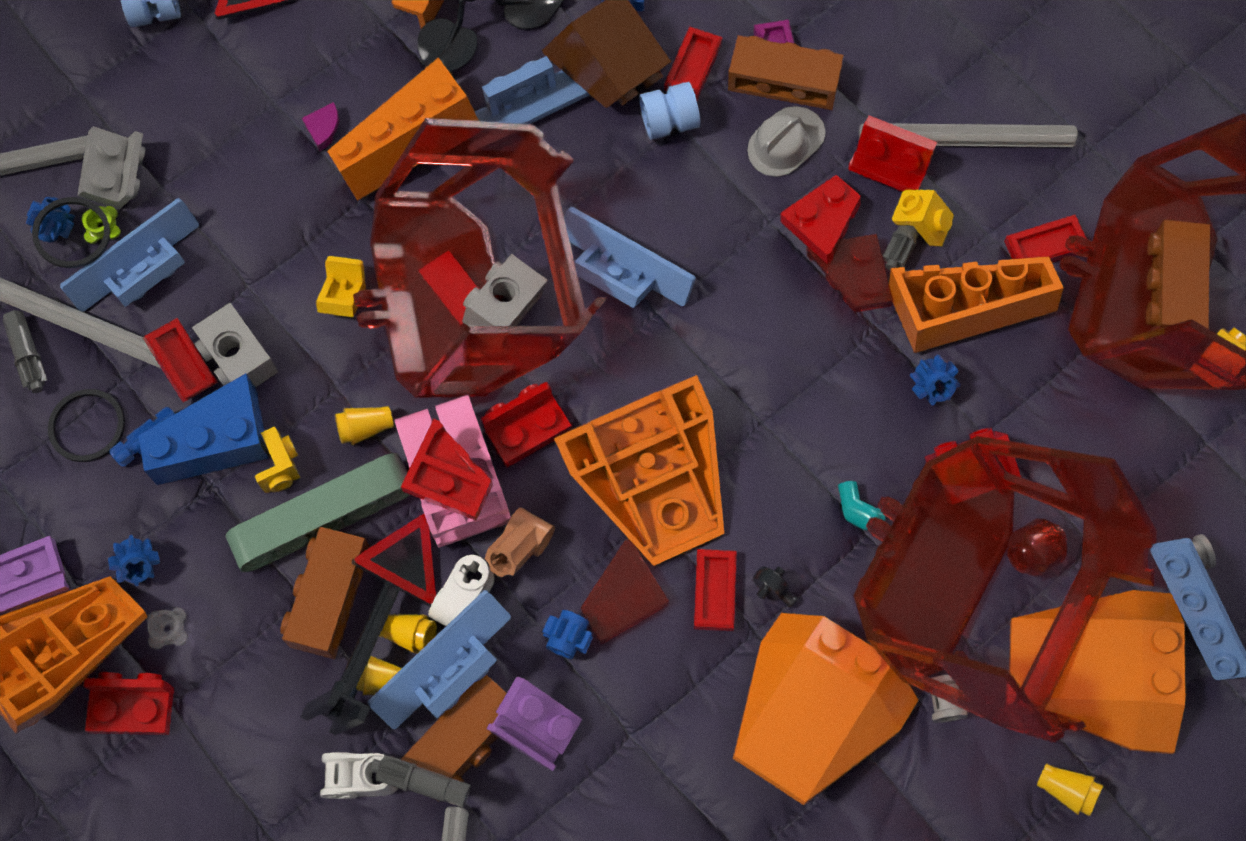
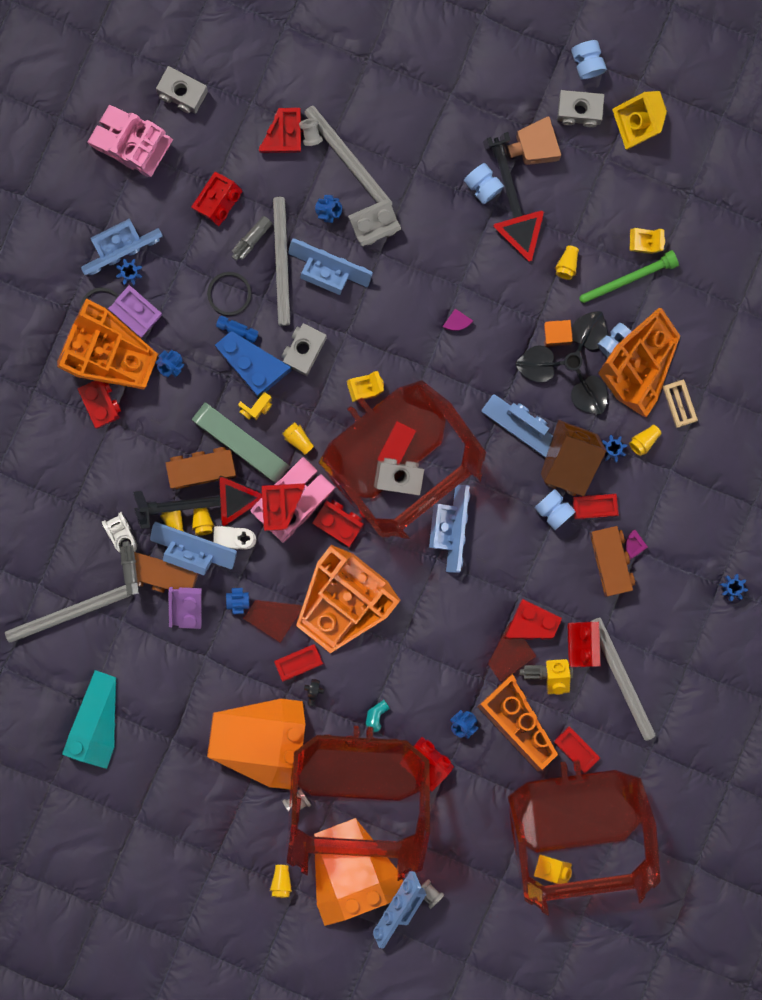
camera: 55 degrees right, 15 degrees up
black piece [32,197,110,268] -> none
lime plate [81,206,121,244] -> none
red tile [143,318,218,403] -> none
clear plate [147,607,188,650] -> none
orange wedge [327,57,482,201] -> none
nougat piece [485,507,555,577] -> none
light grey piece [747,106,826,177] -> none
clear red head [1007,518,1068,577] -> none
dark orange brick [1146,220,1210,344] -> none

